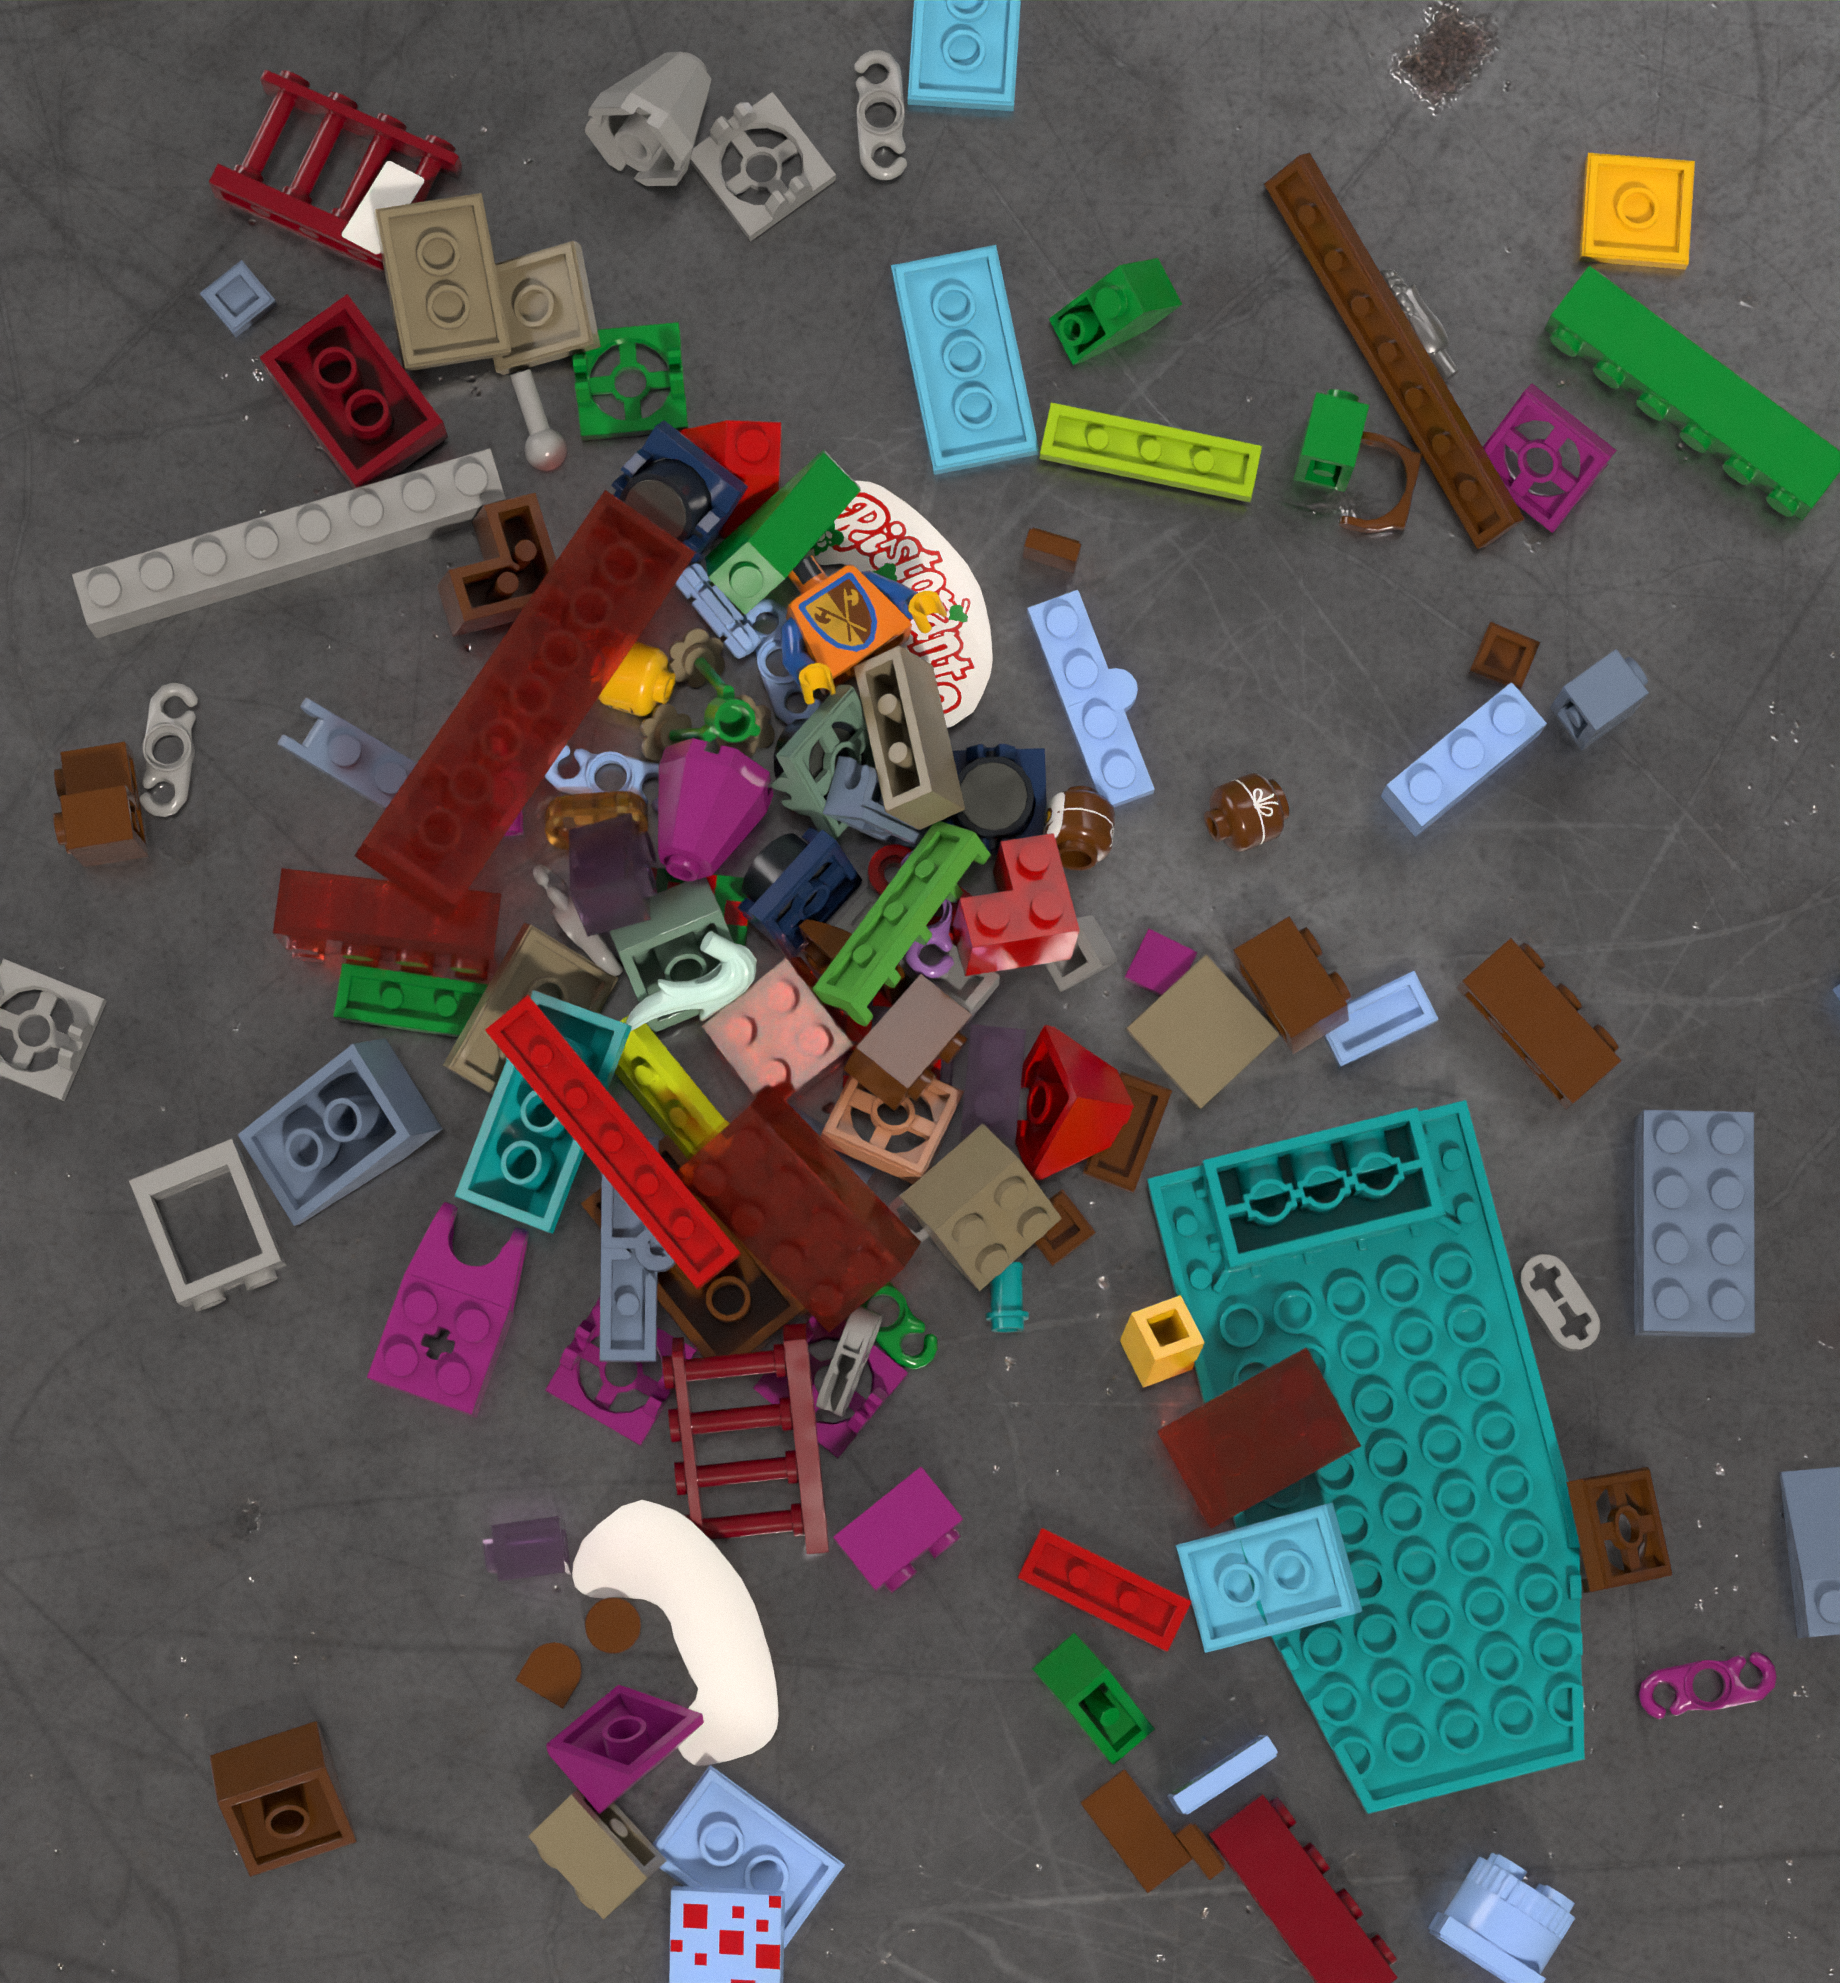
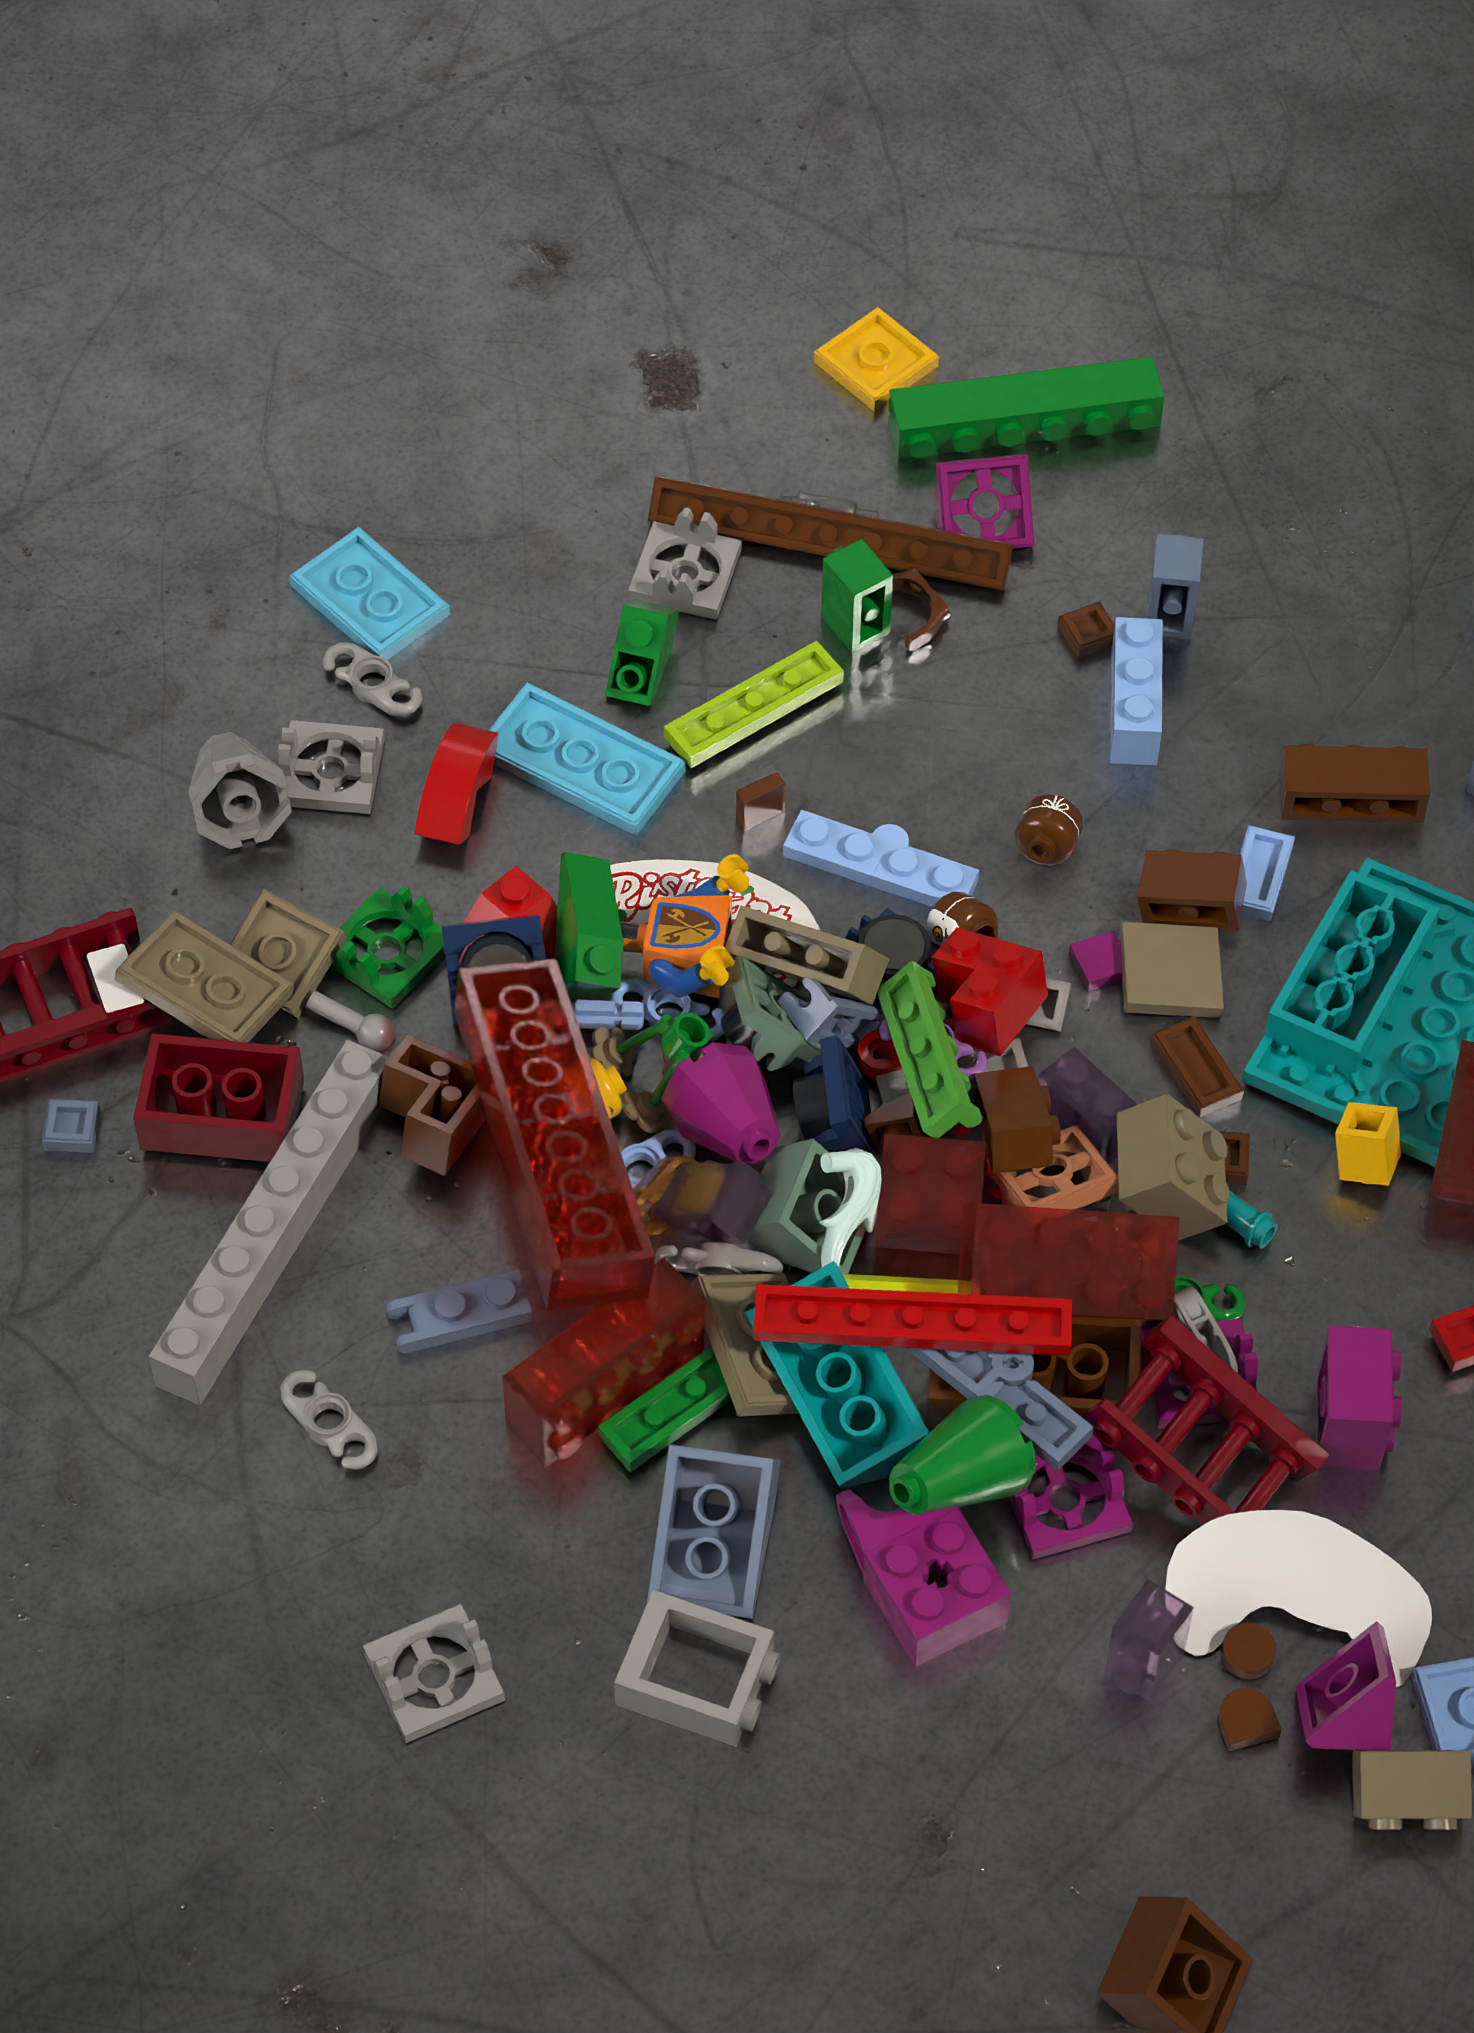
camera: 45 degrees left, 25 degrees down
reddish brown brick [53,741,149,867] -> none
red slope [1015,1025,1134,1180] -> none
none -> red brick [414,722,499,845]
none -> light grey piece [628,508,742,620]
none -> green cone [889,1395,1035,1515]

